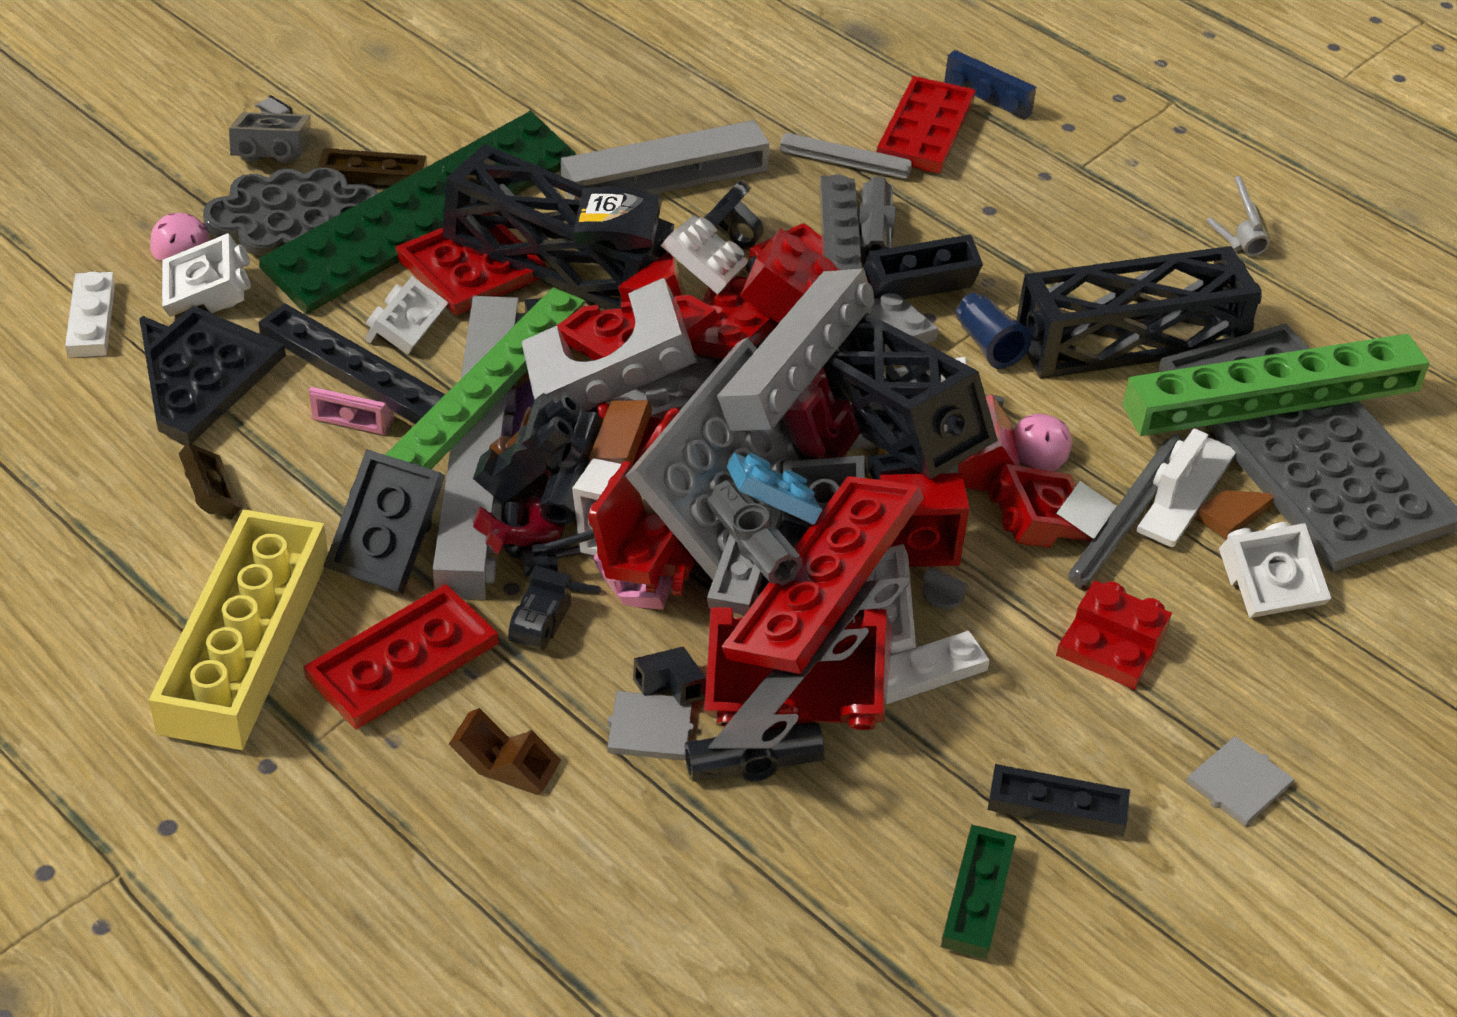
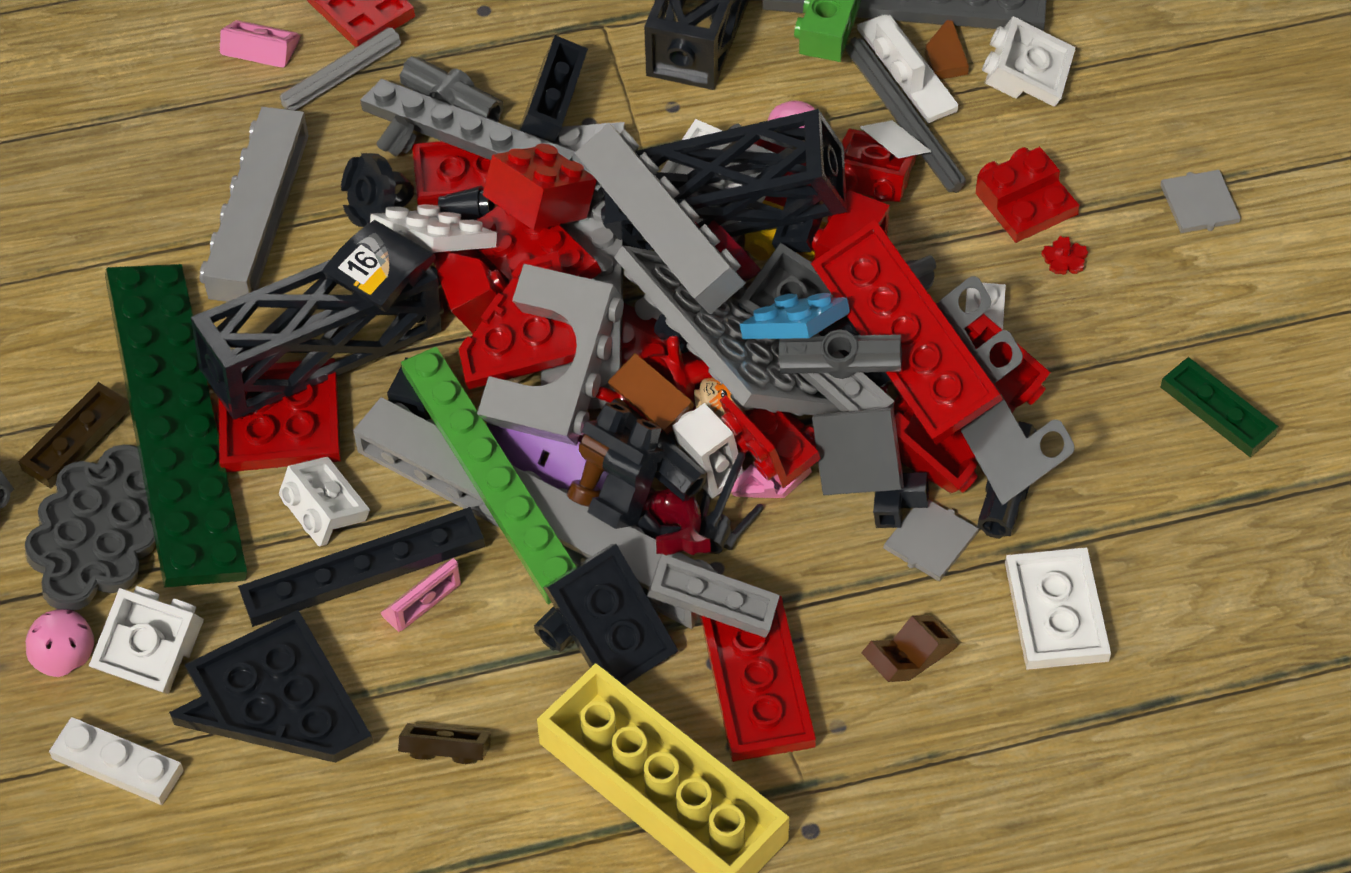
camera: 55 degrees left, 10 degrees up
black leg [508,565,571,651] -> none
dark blue plant [956,293,1032,369] -> none
black plate [987,764,1130,837] -> none
none -> bright pink slope [220,20,300,68]
none -> dark grey plate [376,115,416,157]
none -> light grey plate [647,554,780,638]
none -> dark grey tile [812,407,904,495]
none -> white plate [1005,547,1111,670]
none -> red plant [1041,236,1088,275]

